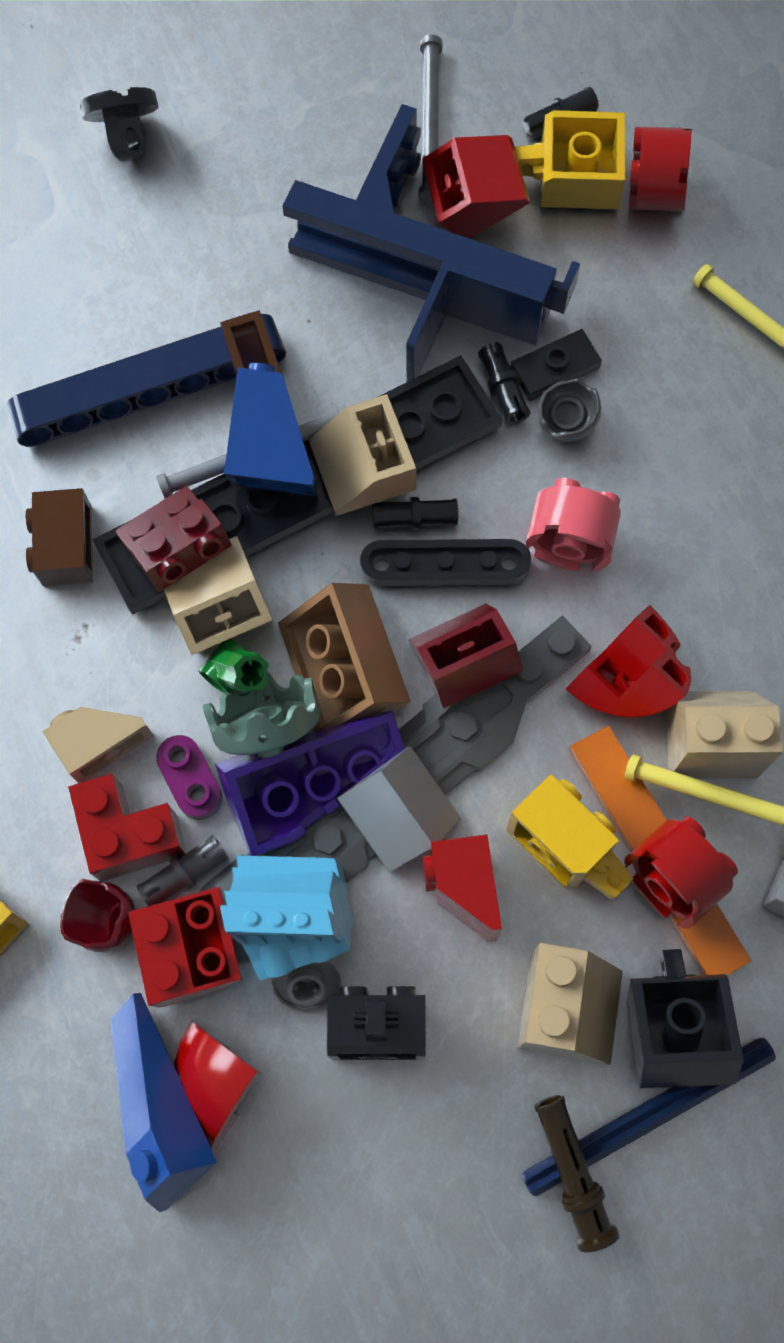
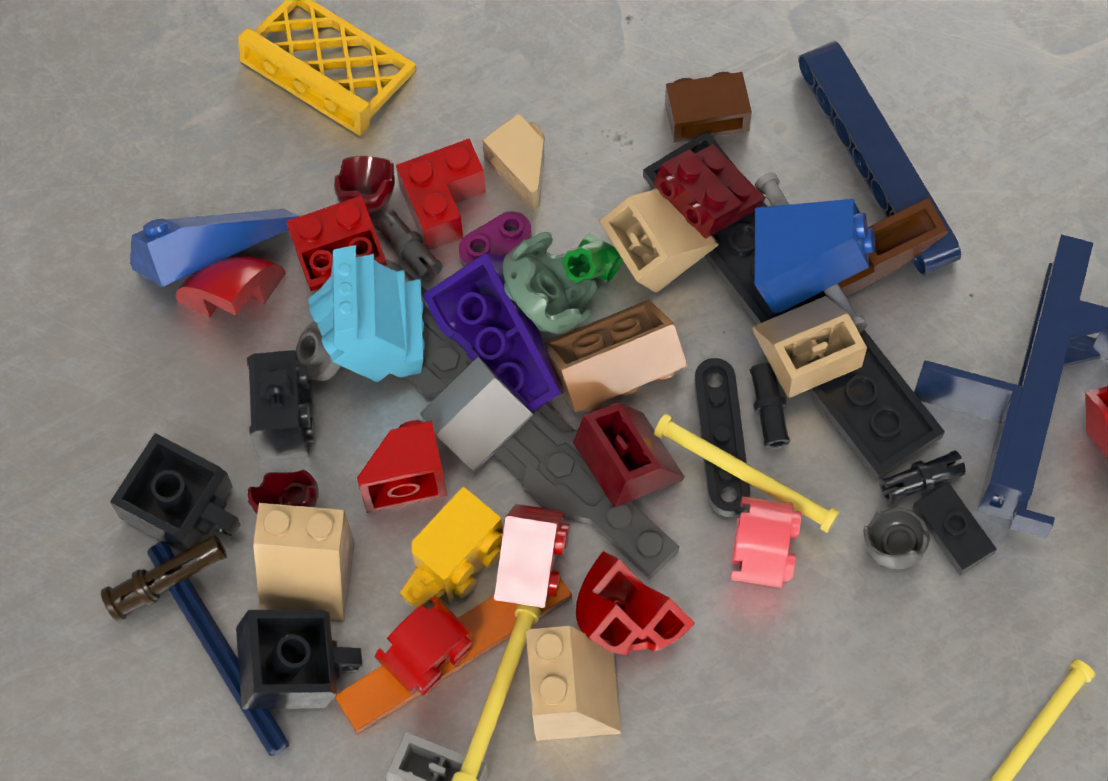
camera: 85 degrees right, 5 degrees down
none -> black hinge [110,433,241,552]
none -> dark red hair [248,469,319,514]
none -> brick [494,504,570,608]
none -> light yellow bar [654,413,840,533]

